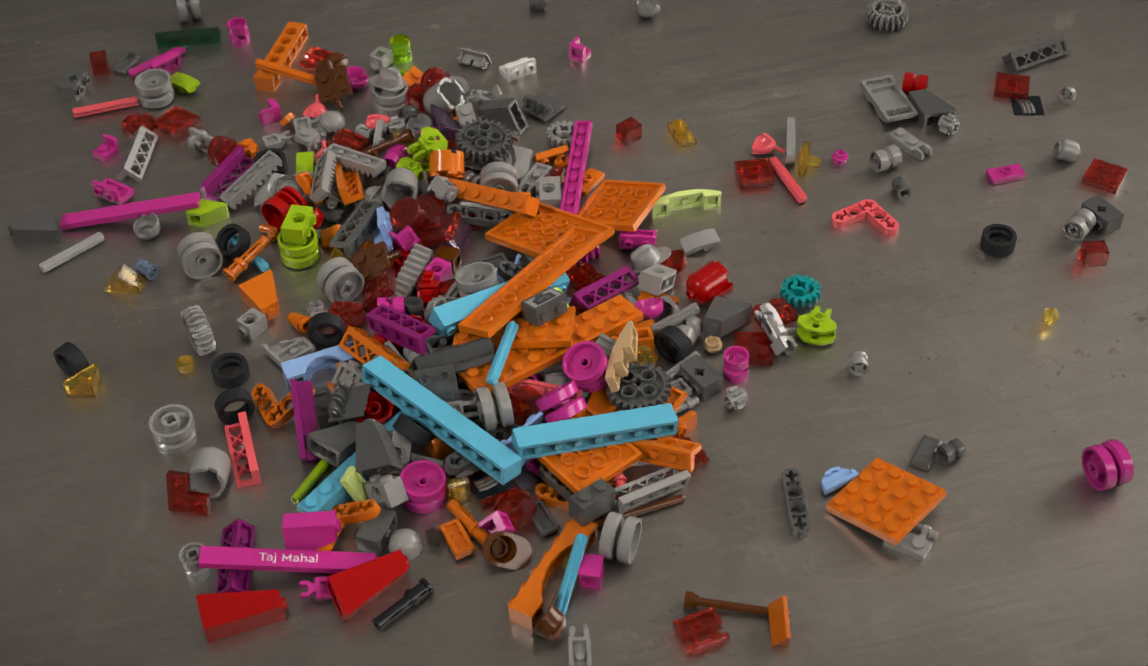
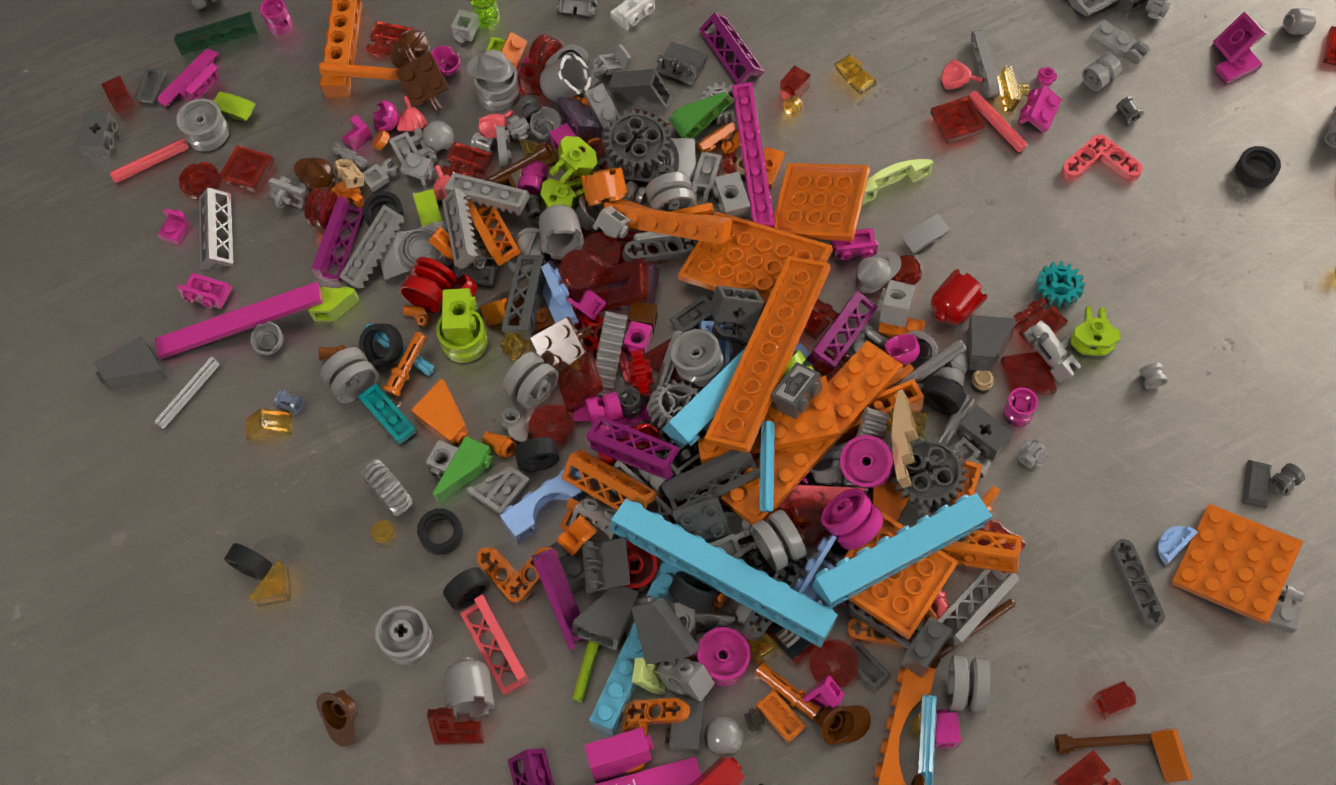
camera: 10 degrees left, 20 degrees up
none -> reddish brown piece [294,157,336,193]
none -> reddish brown piece [316,690,357,747]
none -> light grey axle [332,142,368,170]
none -> tan piece [335,159,364,188]
none -> teal plate [358,383,417,445]
none -> dark pink hair [373,100,398,132]
none -> bright green slope [432,436,493,504]
none -> orange panel [556,515,598,556]
none -> bright green slope [668,92,735,139]
none -> magenta fence [699,12,765,84]
none -> dark grey brick [708,285,764,325]
none -> clear yellow plate [783,97,803,117]
none -> dark pink bracket [1018,85,1062,133]
none -> clear red brick [1092,681,1137,720]
none -> dark pink slope [1213,11,1267,63]

